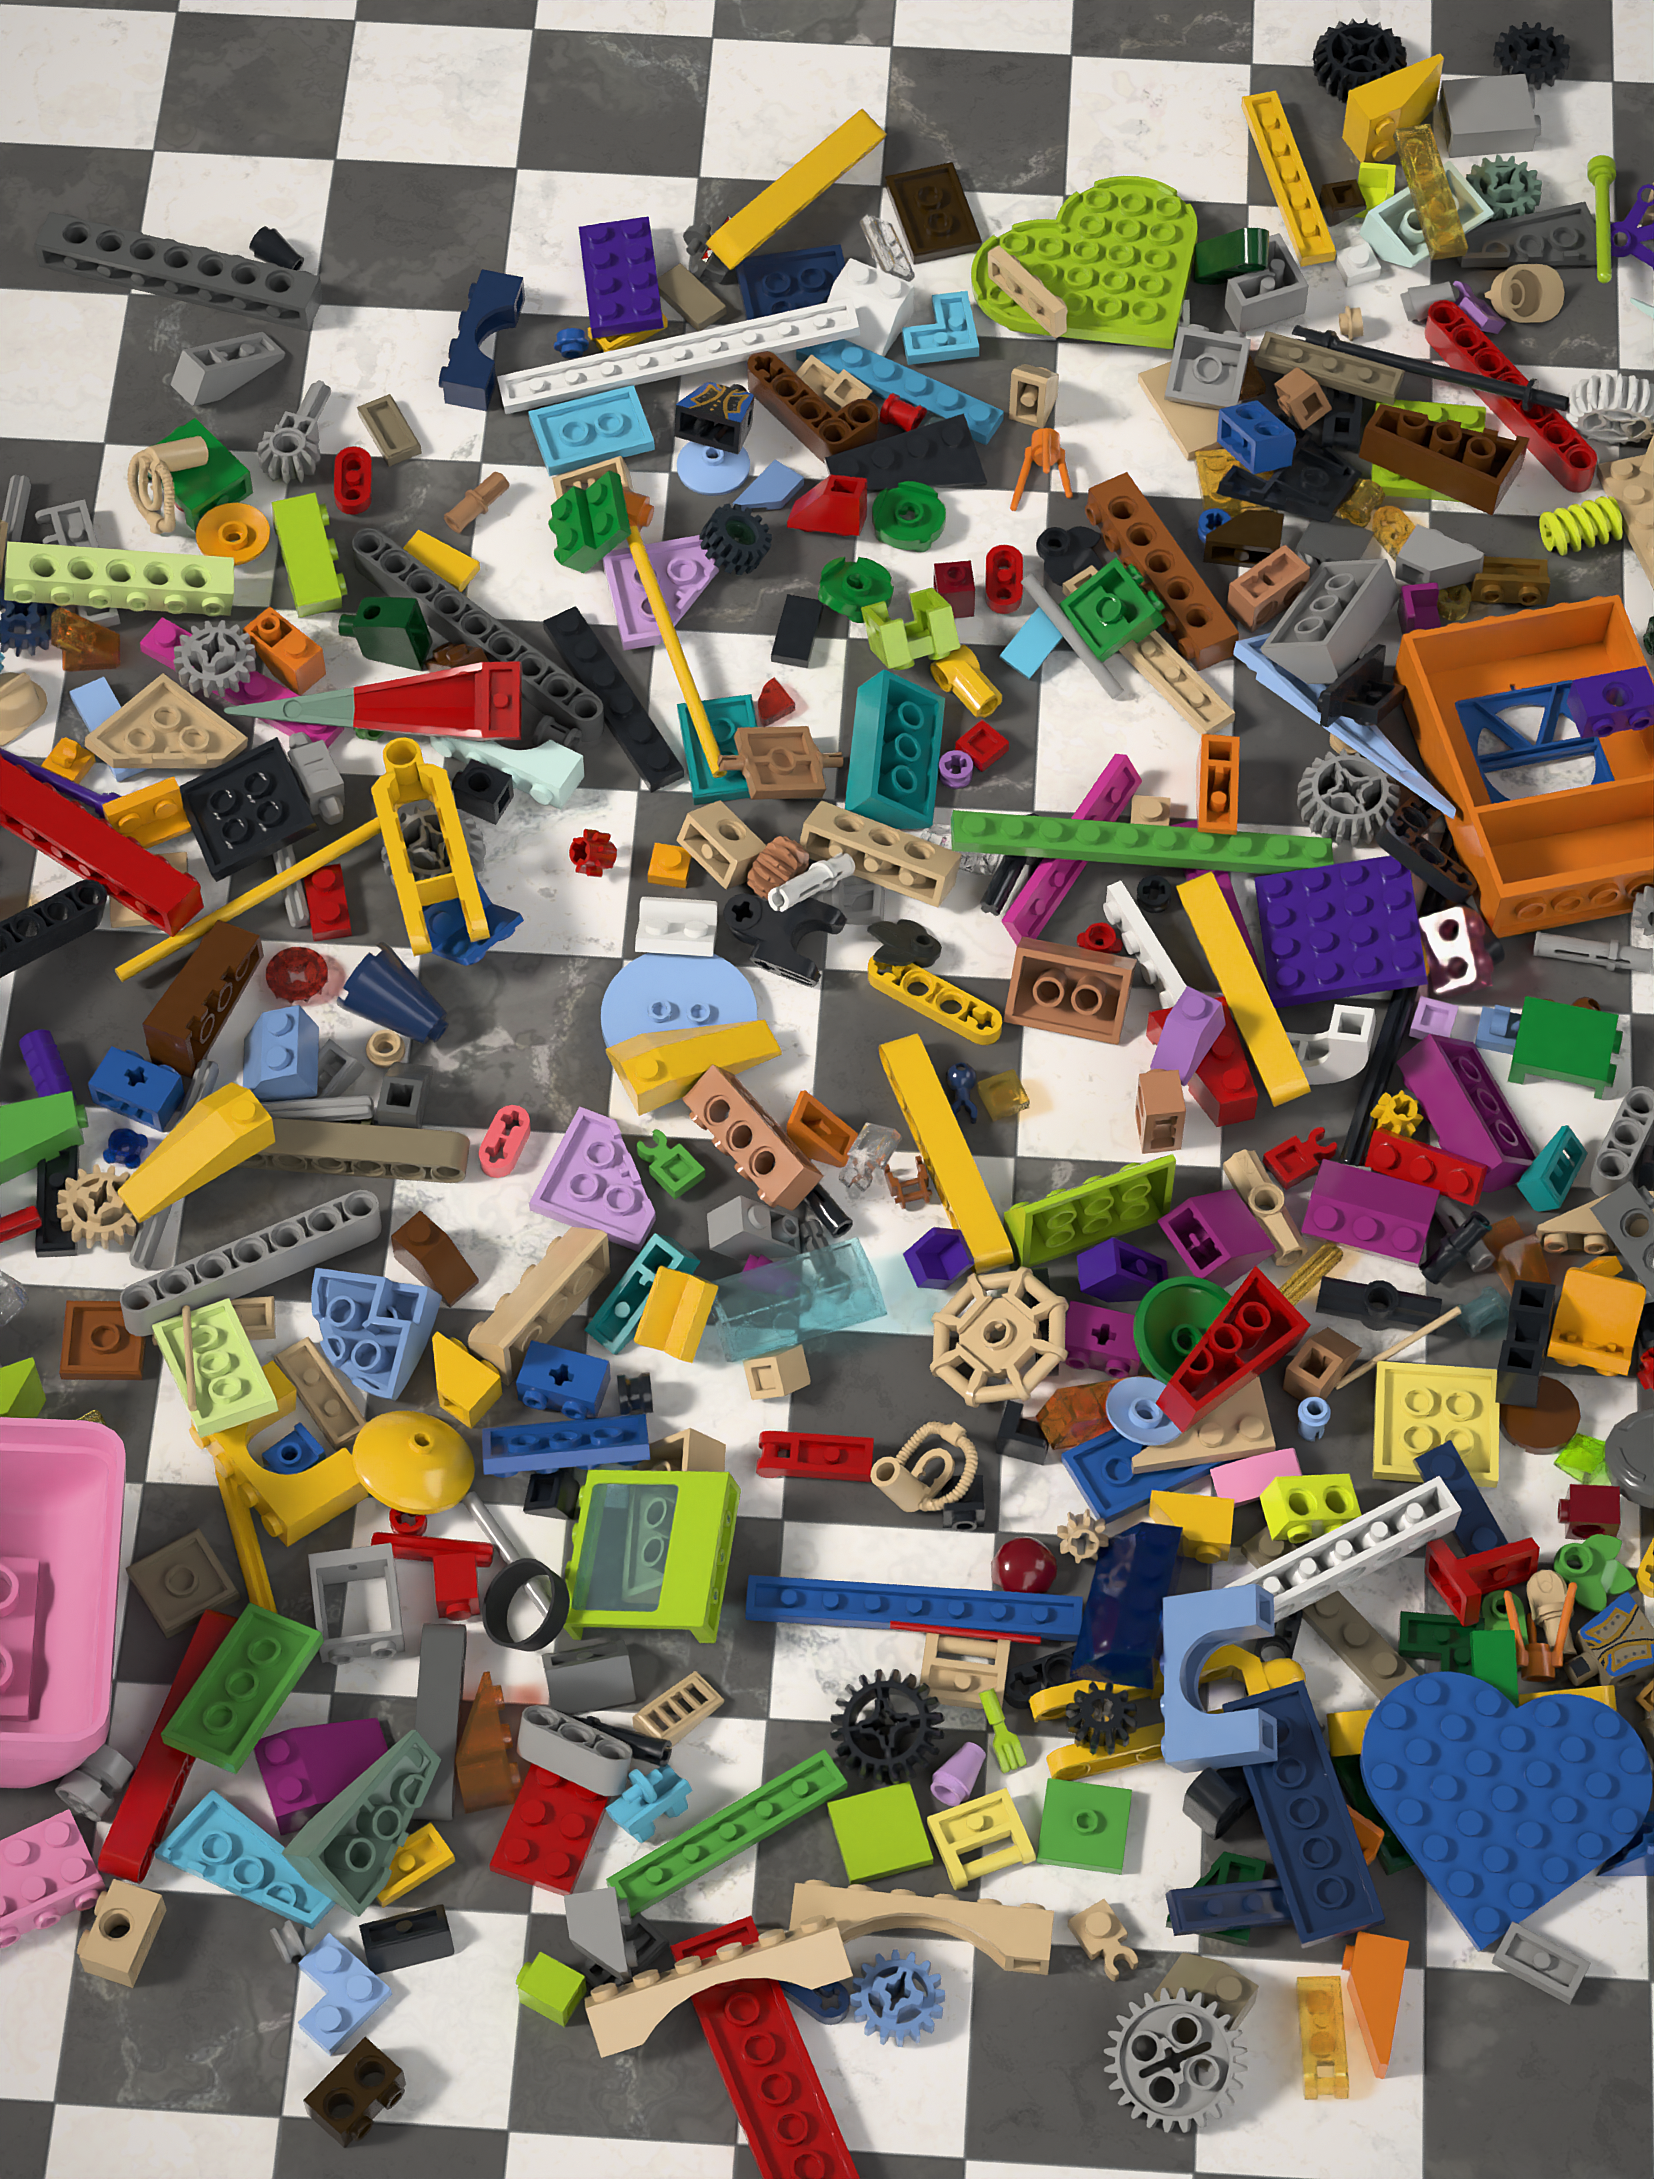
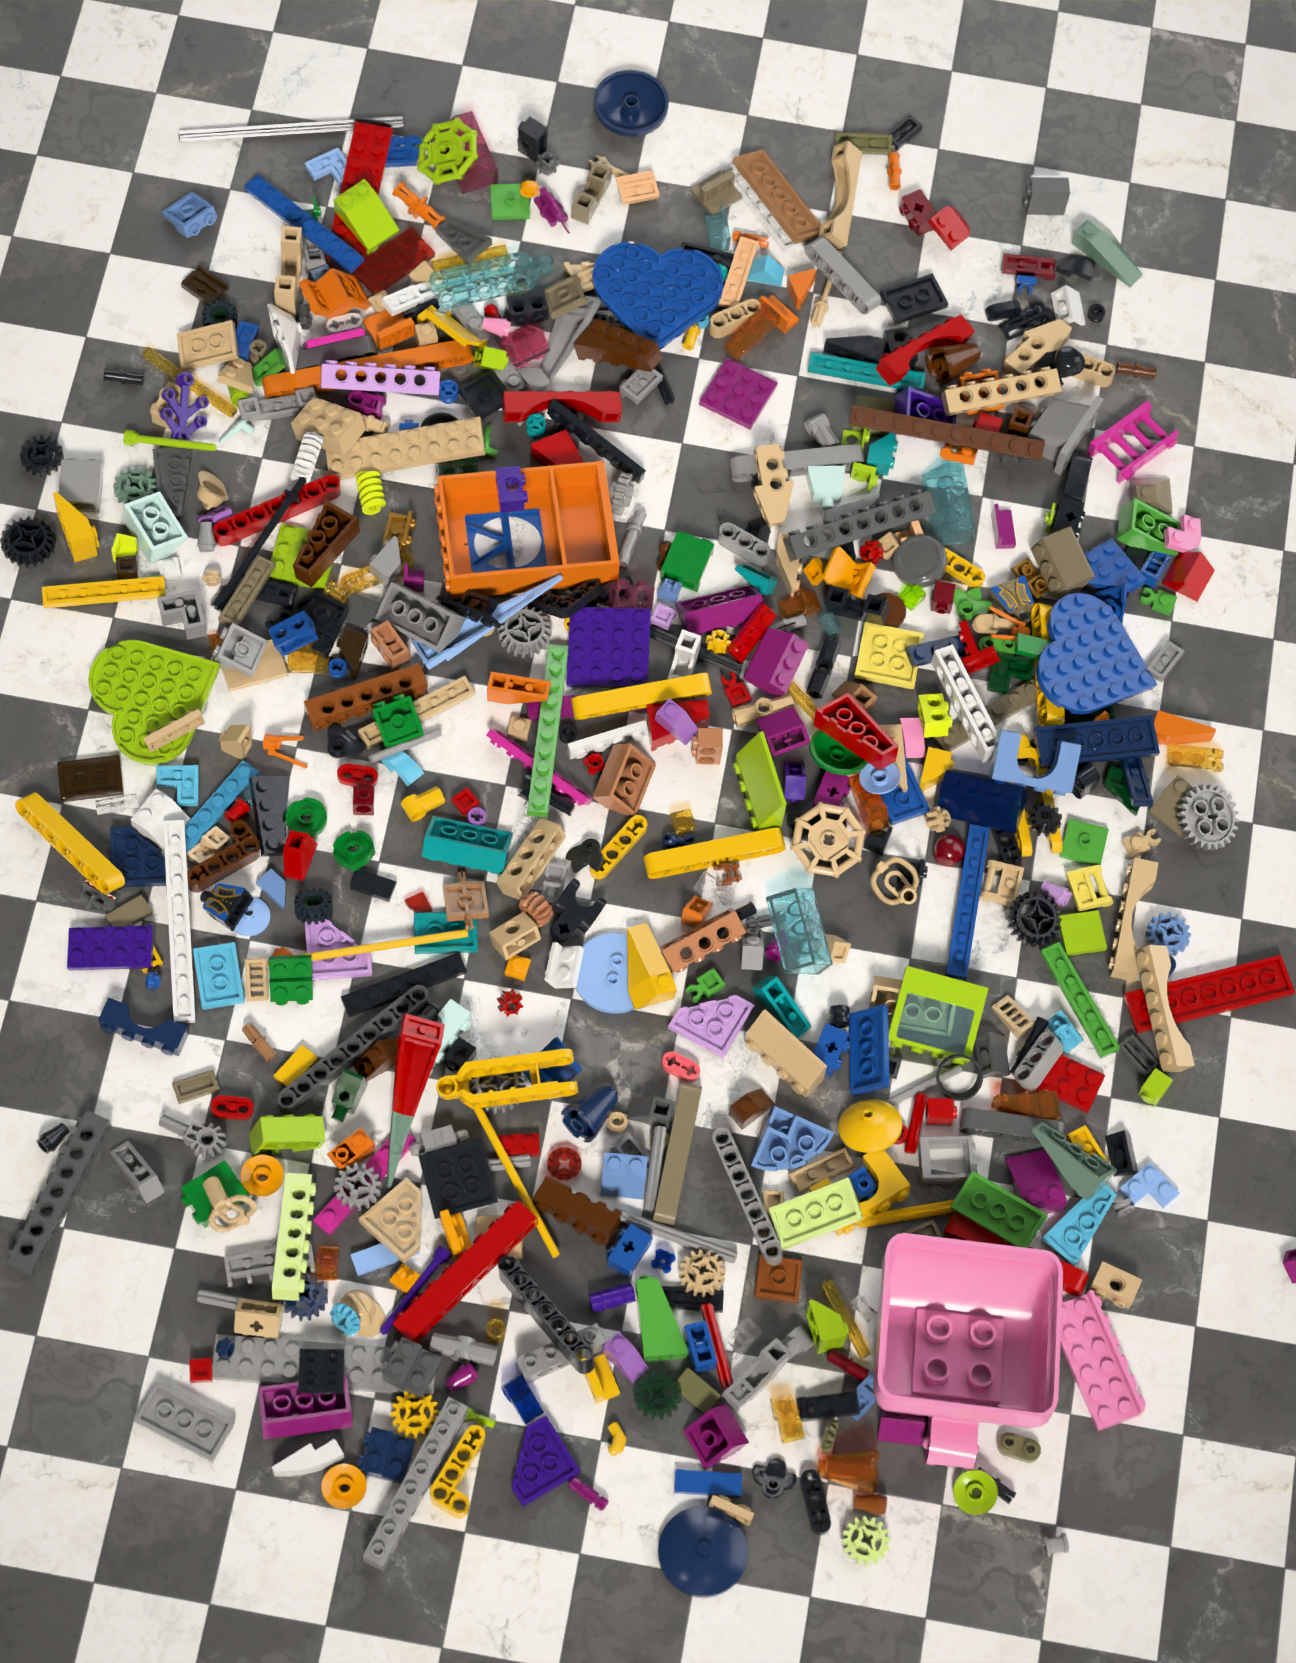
camera: 90 degrees left, 5 degrees up
yellow wedge [117,1082,276,1223] -> none
tan axle [182,1305,197,1411] -> none
dark brown brick [303,2037,406,2148] -> none
yellow slope [432,1331,503,1429] -> none
light grey slope [563,1886,638,1983] -> none
yellow panel [634,1266,719,1363] -> none
red plate [756,1431,874,1482] -> none
white pin [768,853,855,912] -> none
lime piece [861,587,960,670] -> none
red axle [889,1620,1041,1645] -> none
dark purple panel [903,1227,975,1290] -> none
lime piece [978,1688,1027,1774] -> none
dark green beam [1193,227,1269,285] -> none
medium nougat brick [1274,367,1332,431] -> none
light blue pin [1298,1397,1331,1441] -> none
tan axle [1335,1306,1462,1390] -> none
clear yellow plate [1393,124,1469,260] -> none
black pin [1419,1211,1492,1285] -> none

